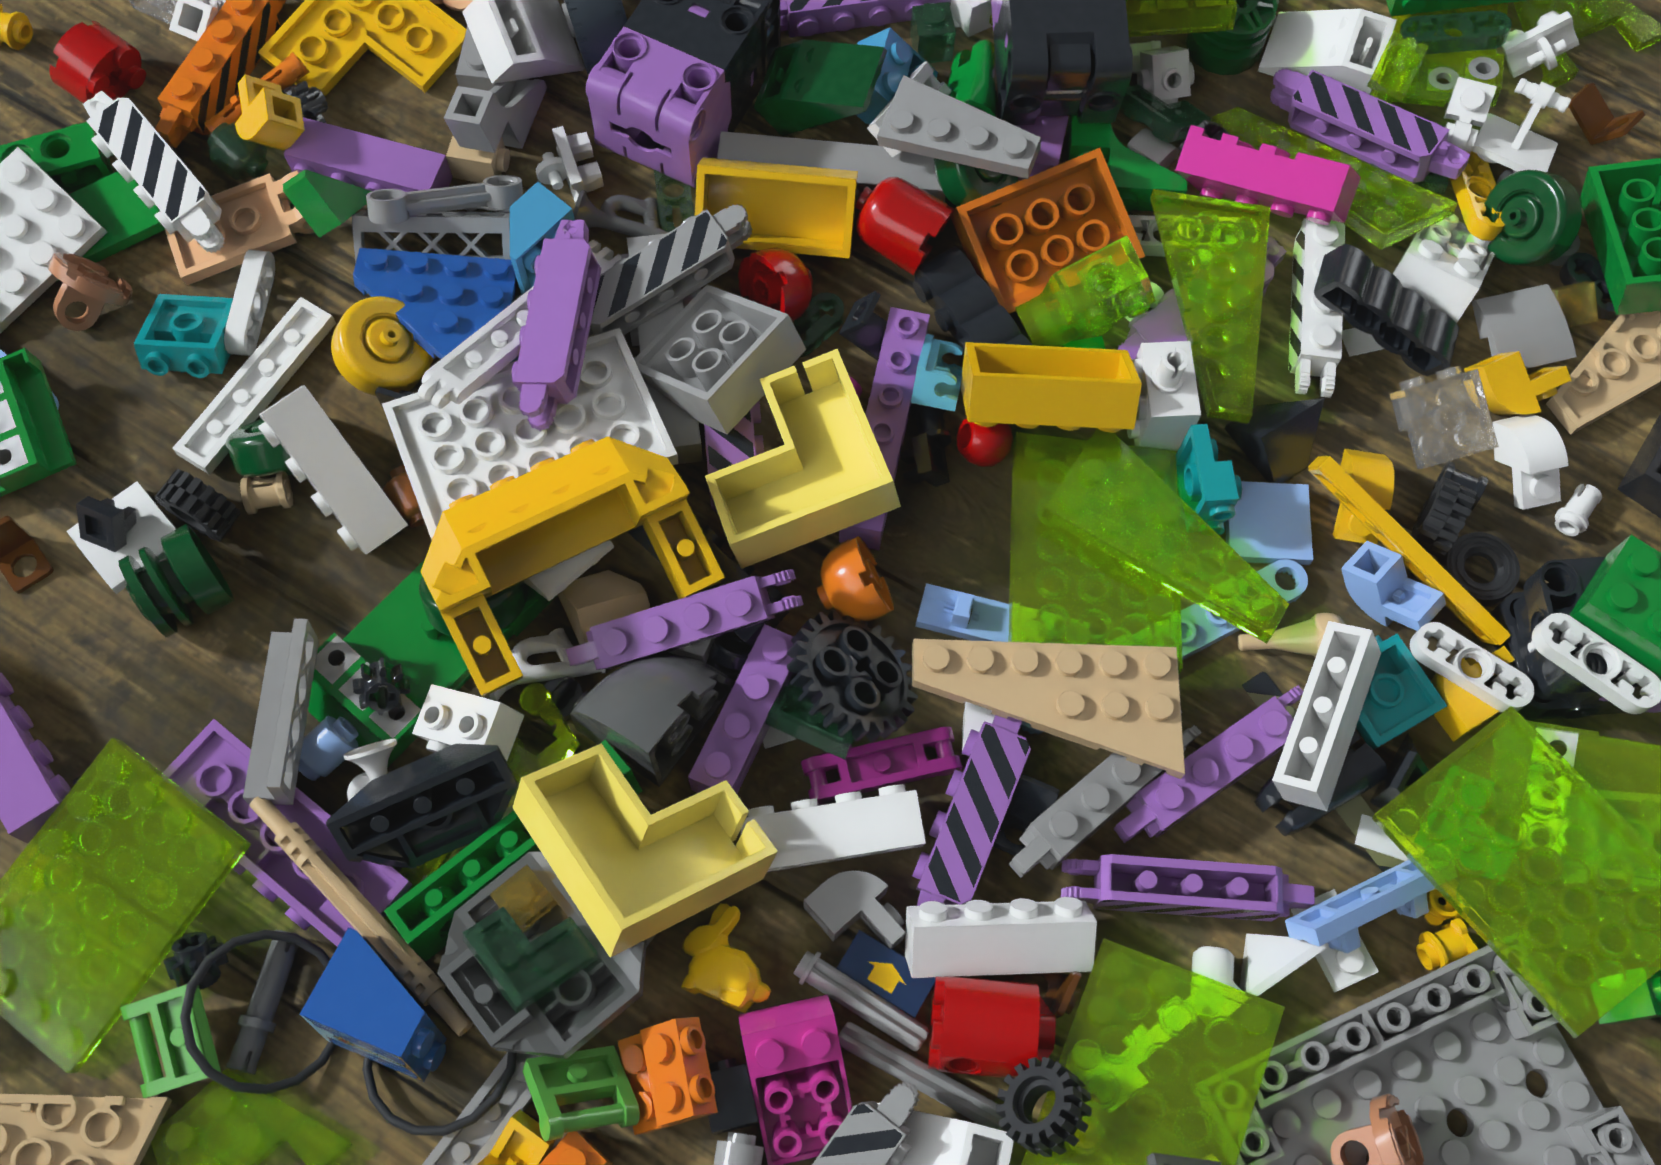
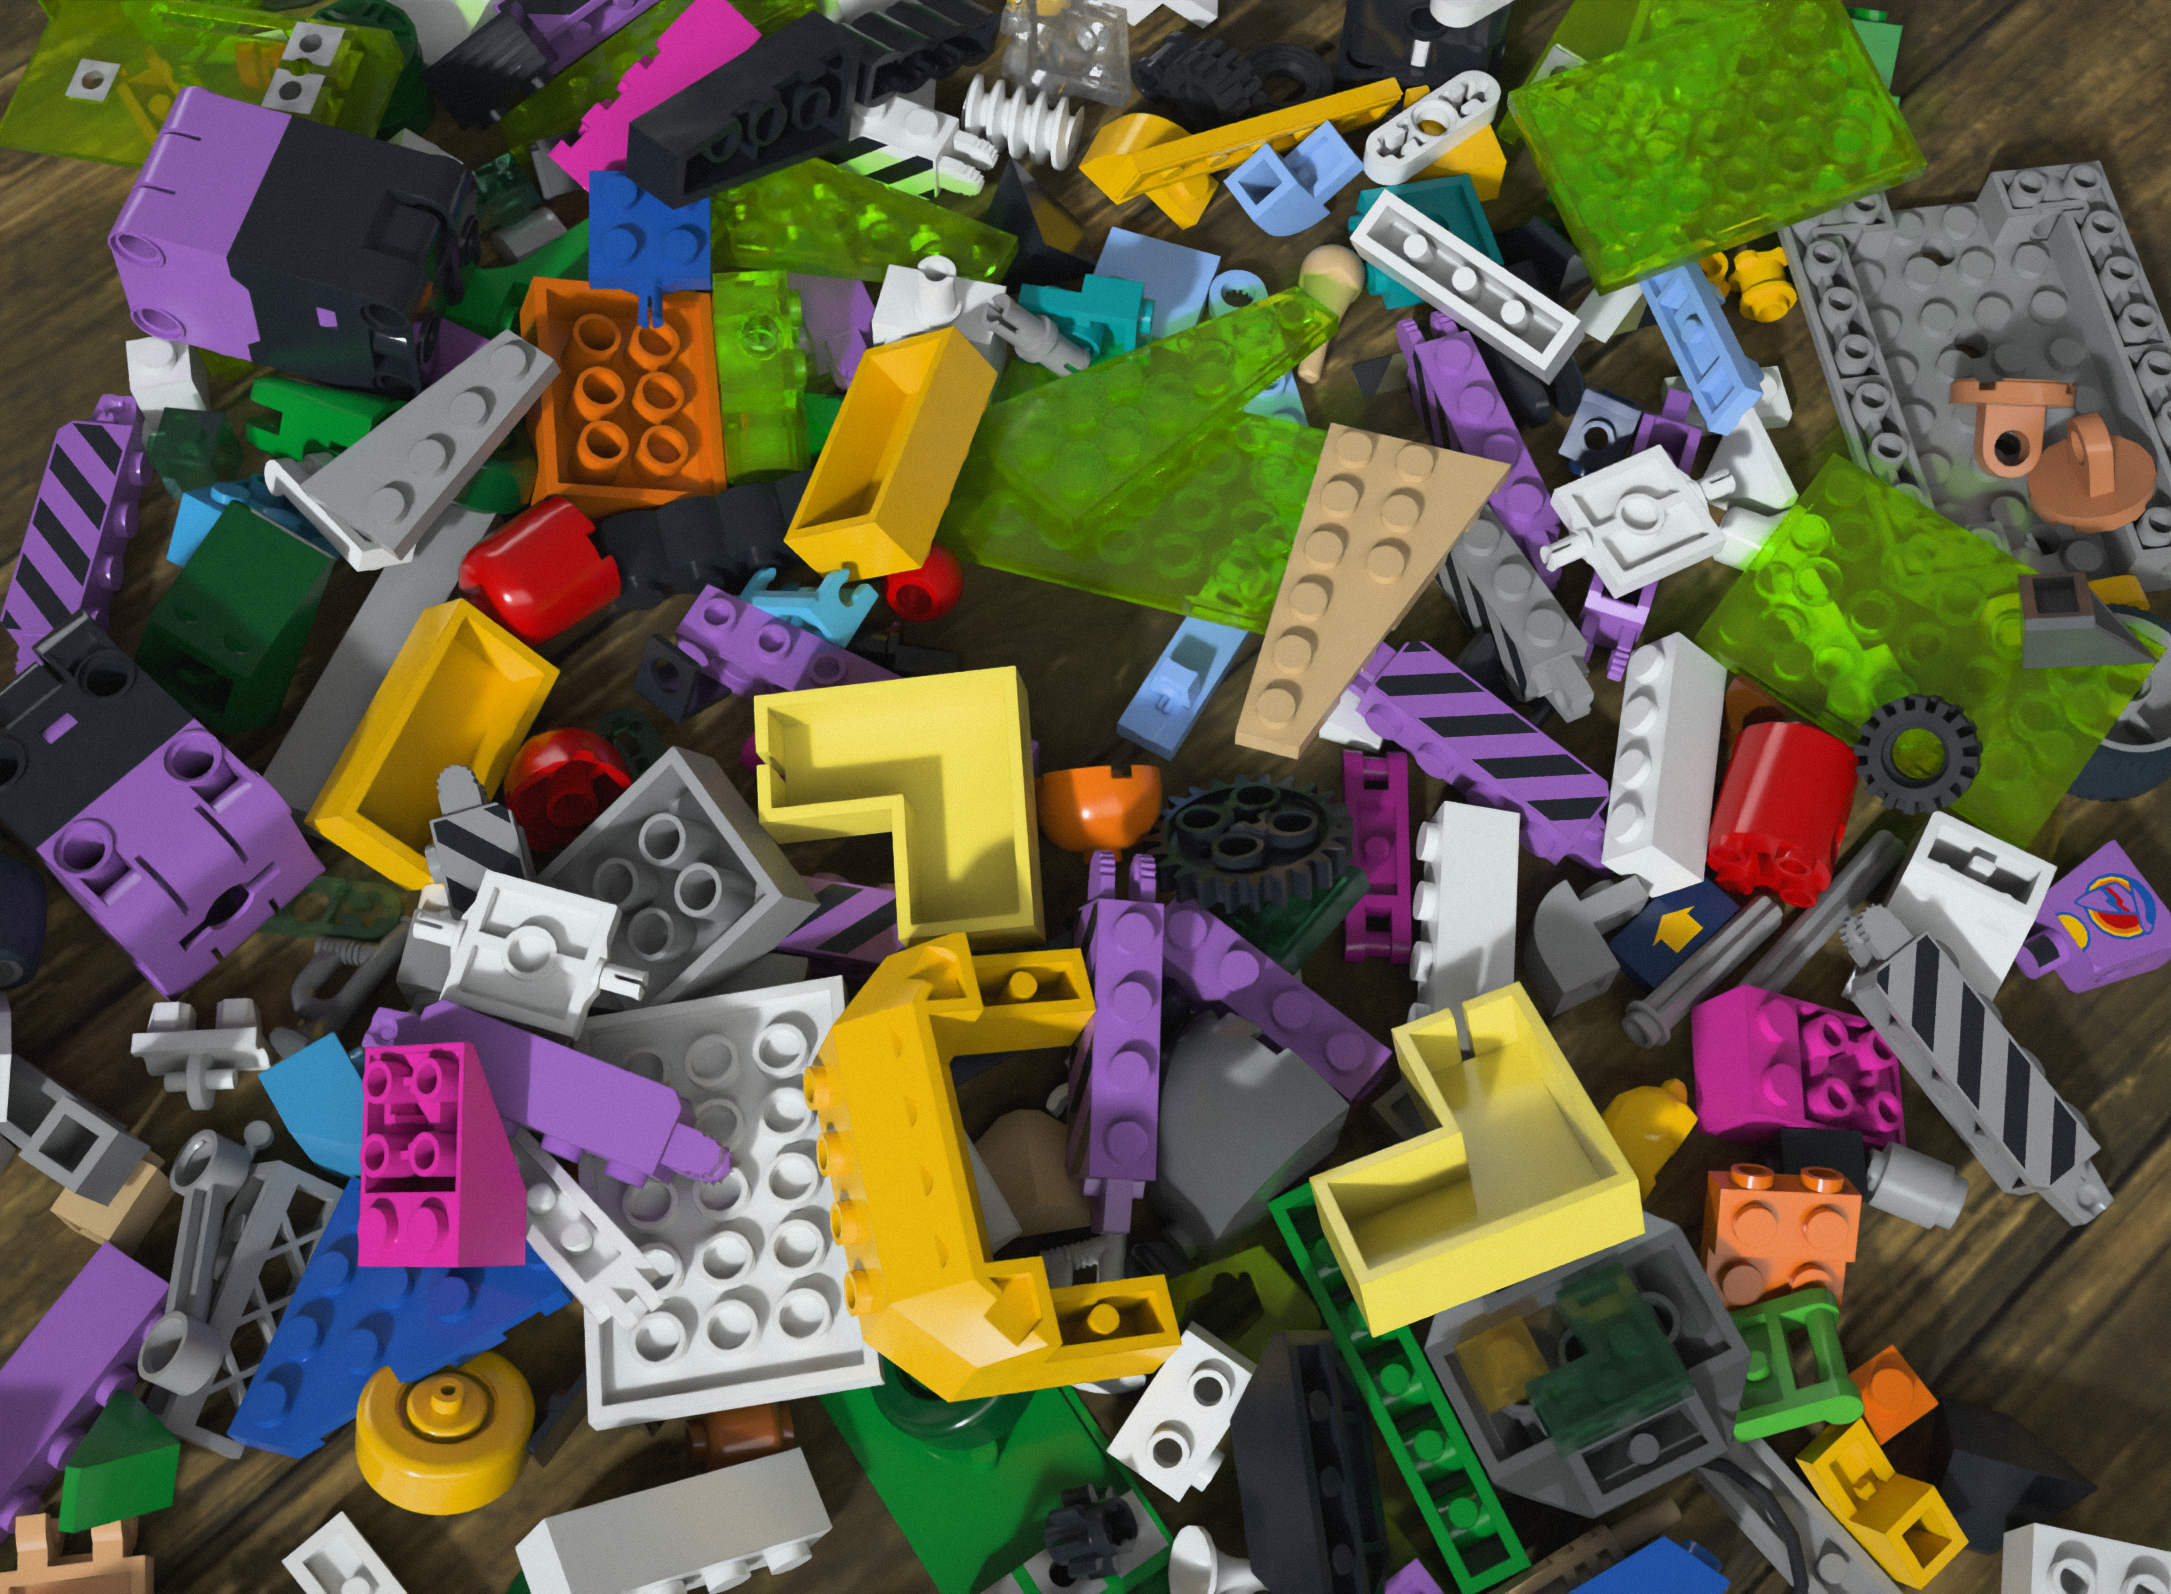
camera: 75 degrees left, 5 degrees down
none -> dark pink slope [357,1042,527,1267]
none -> white plate [413,870,649,1043]
none -> black brick [420,0,560,131]
none -> blue plate [588,171,711,329]
none -> black wedge [625,9,862,210]
none -> white piece [961,73,1085,171]
none -> light grey pin [981,293,1090,383]
none -> white plate [1540,444,1736,599]
none -> brick [1558,383,1648,477]

